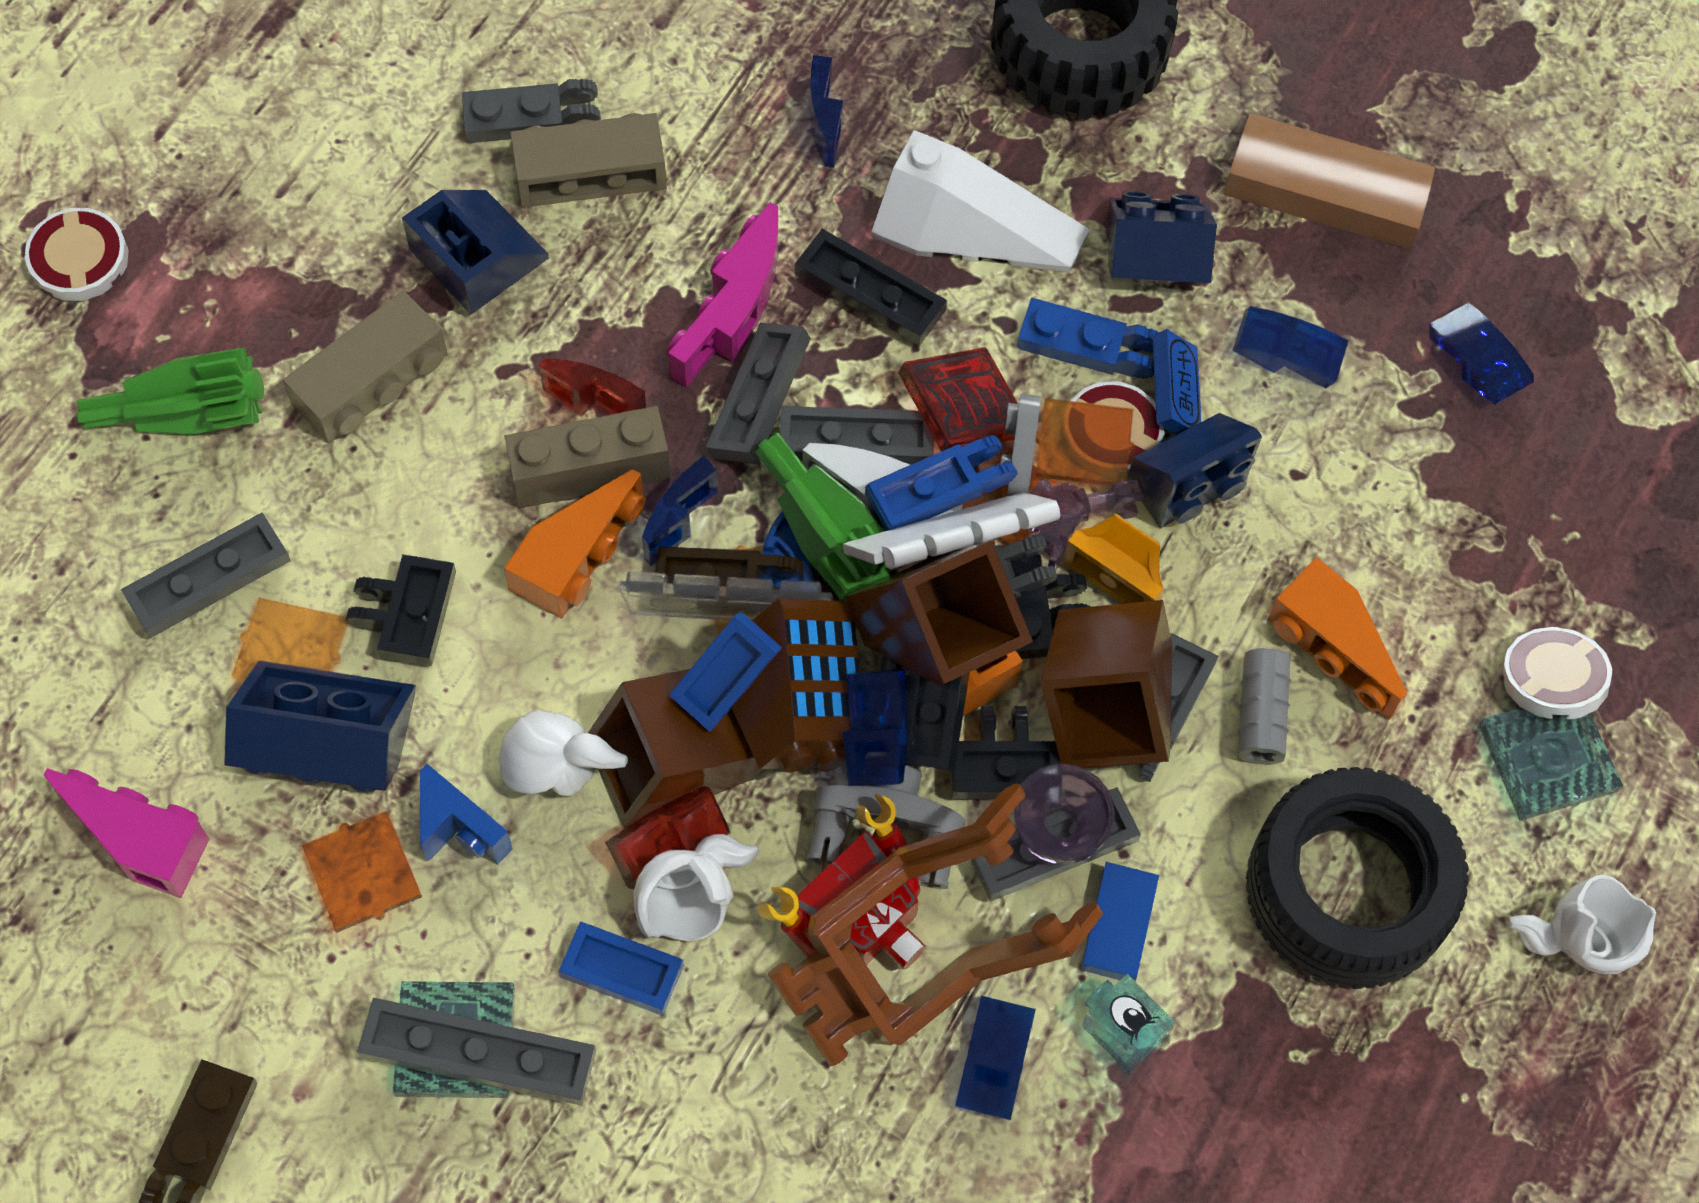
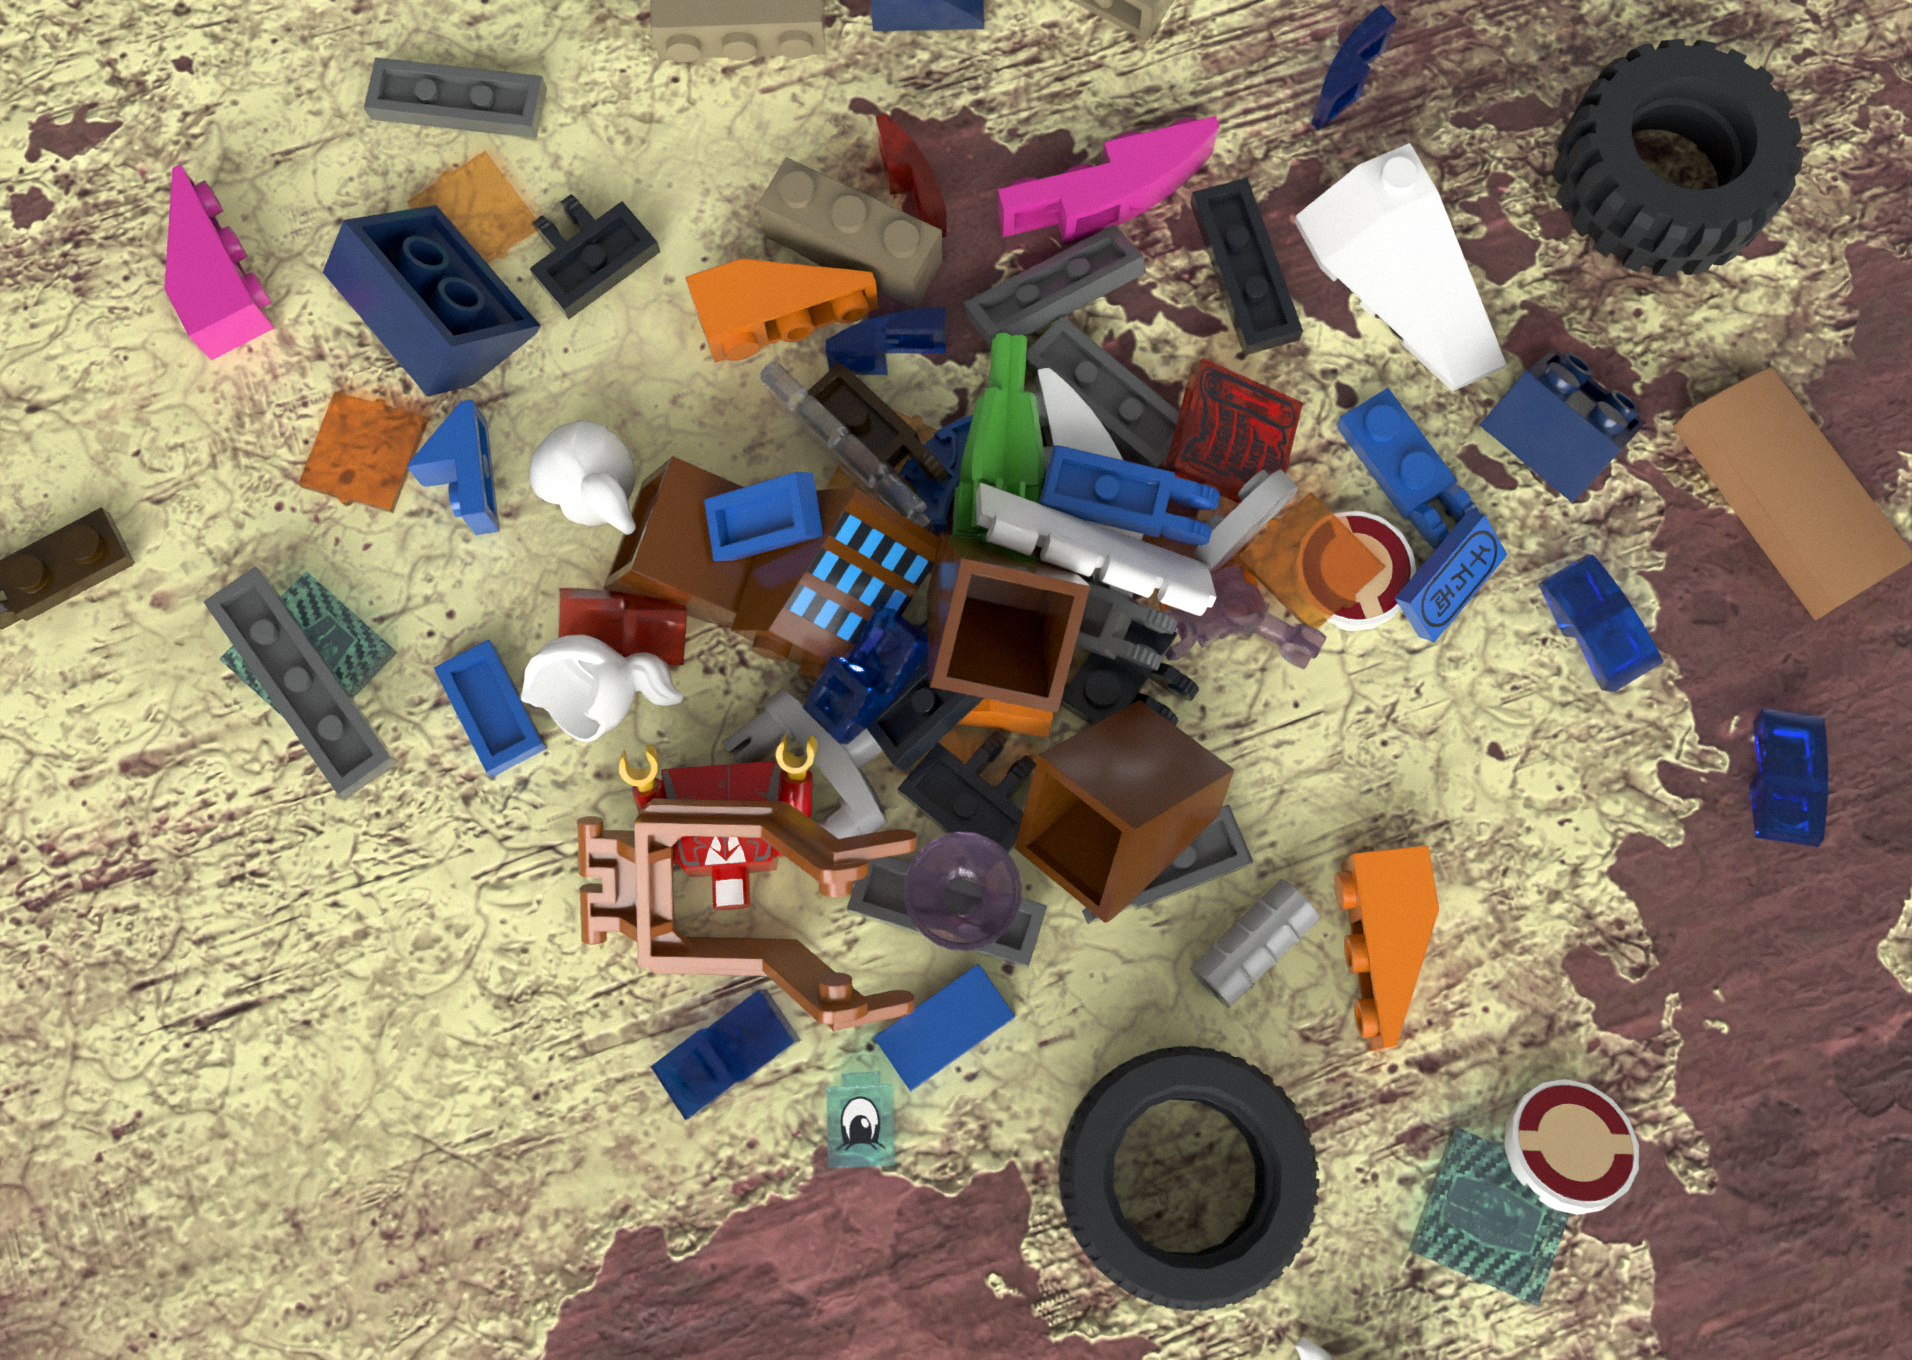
camera: 45 degrees right, 10 degrees up
light orange slope [1063,514,1163,604] -> none
dark blue slope [1127,413,1262,528] -> none

